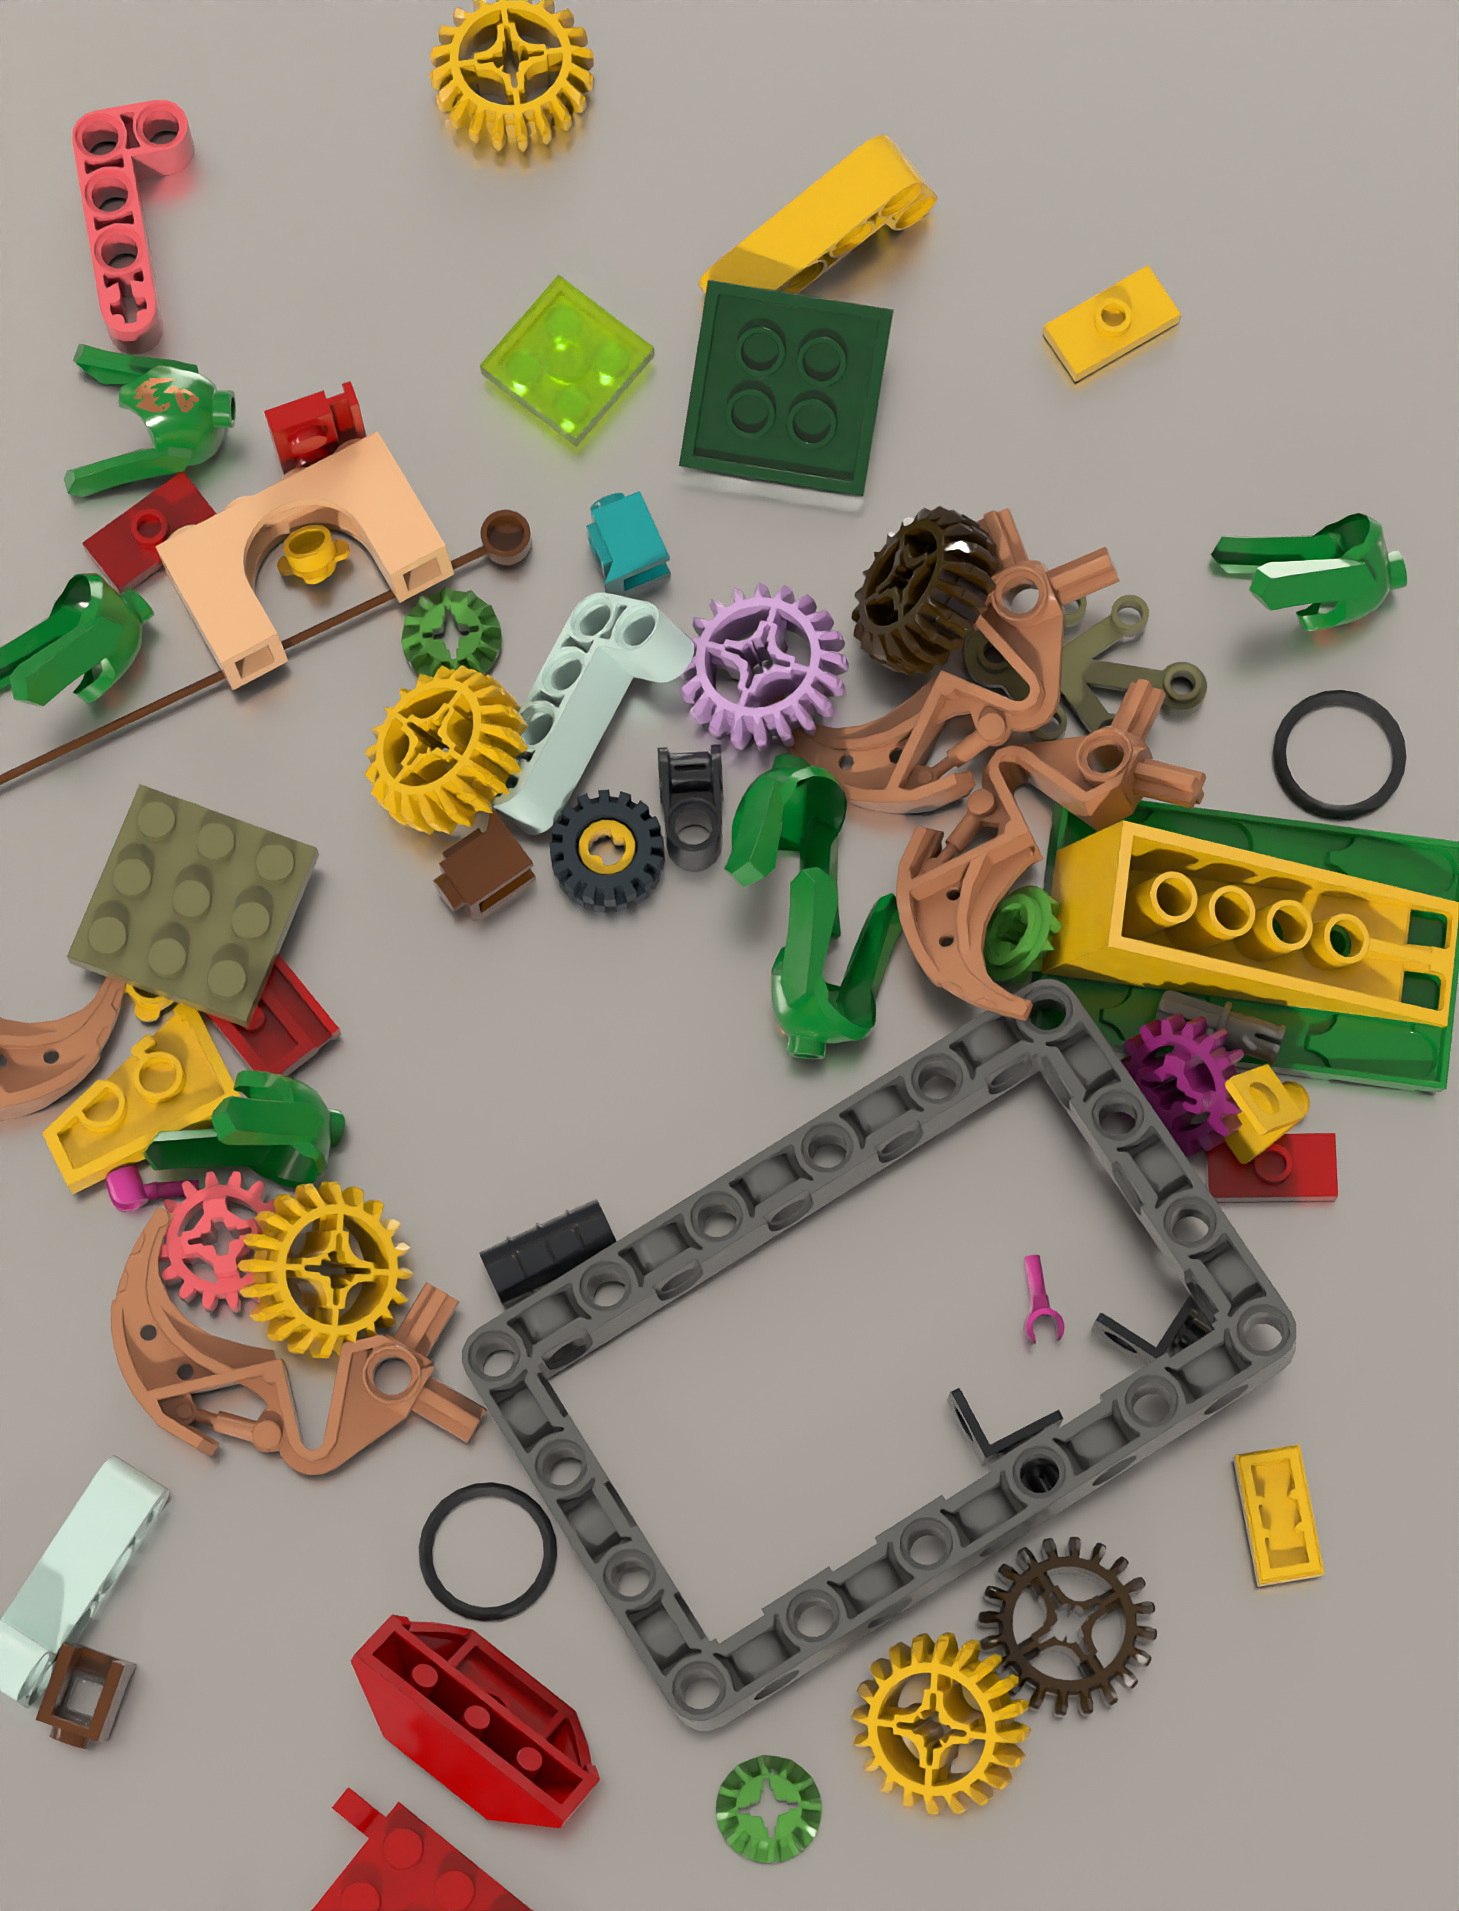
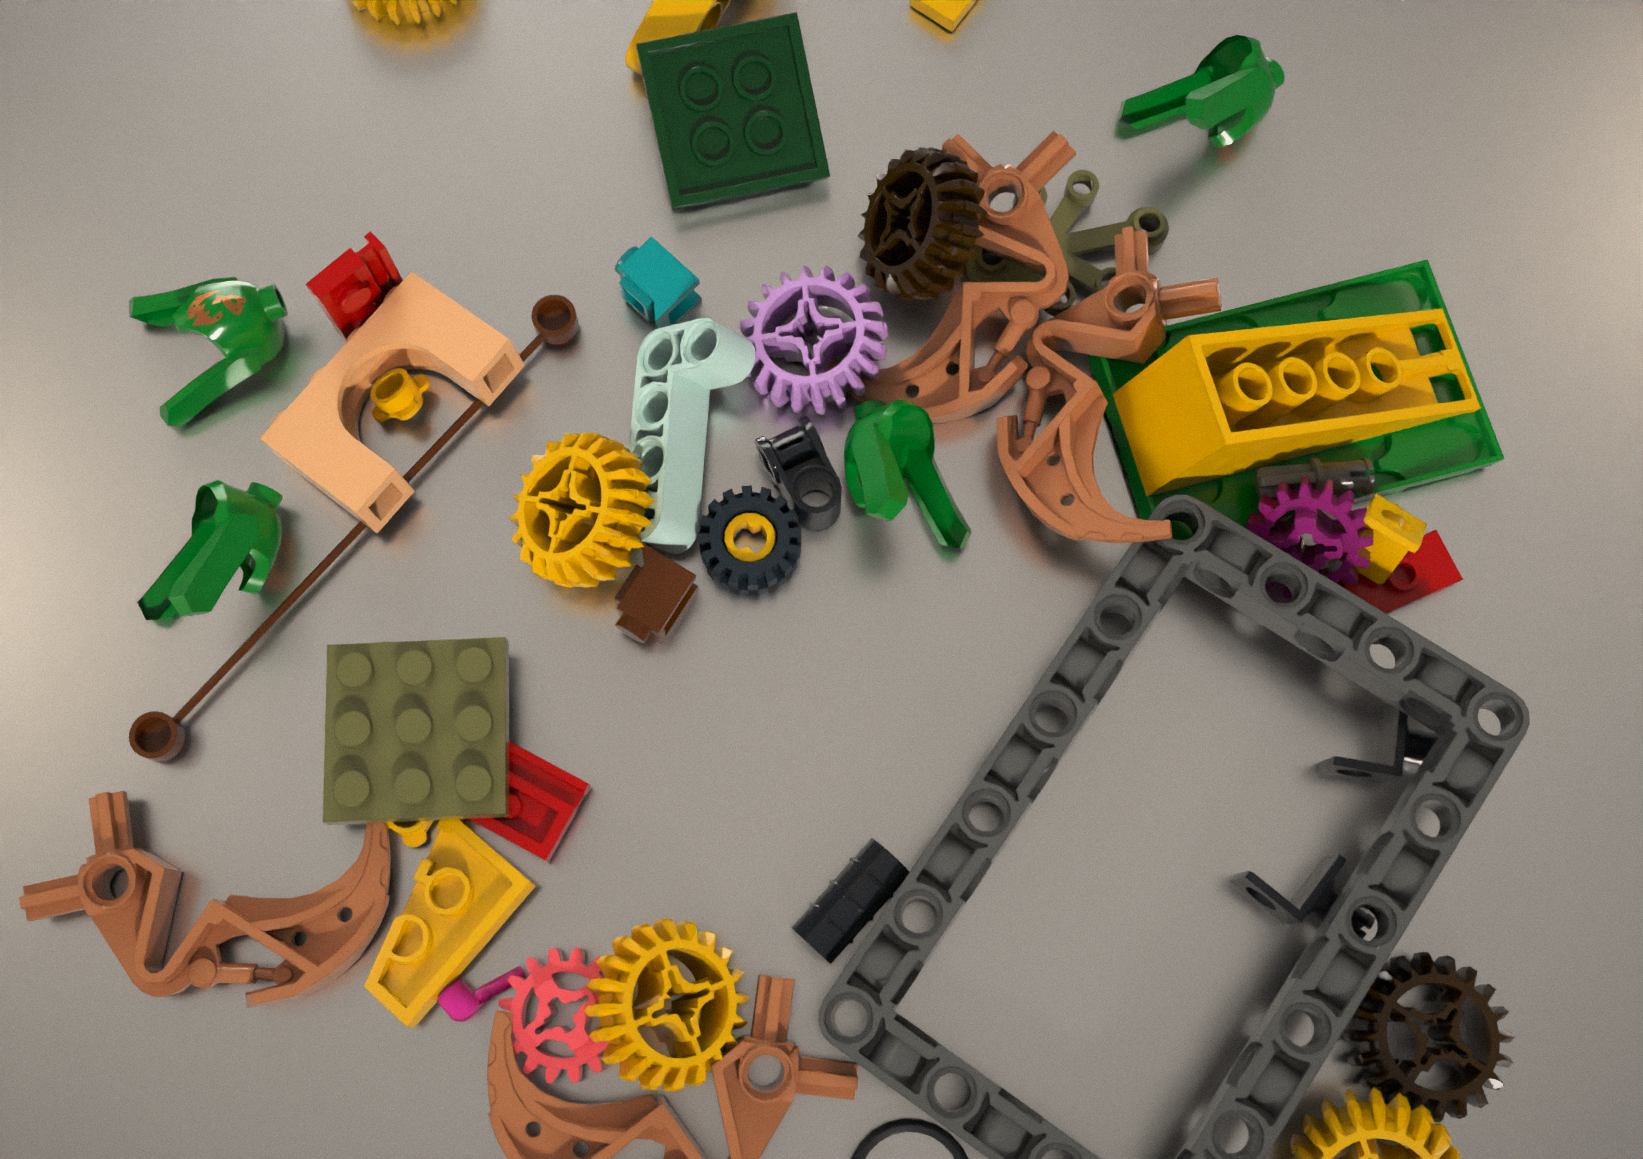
camera: 30 degrees left, 0 degrees up
coral beam [72,100,194,354] -> none
red plate [82,472,217,595] -> none
green piece [142,1070,345,1188] -> none
bright green gear [401,586,502,677] -> none
clear neon green plate [480,274,655,447] -> none
green piece [771,867,902,1060] -> none
bright green gear [983,885,1062,985] -> none
dark pink hand [1023,1254,1065,1344] -> none
yellow plate [1233,1444,1325,1587] -> none
black tyre [1273,690,1407,818] -> none

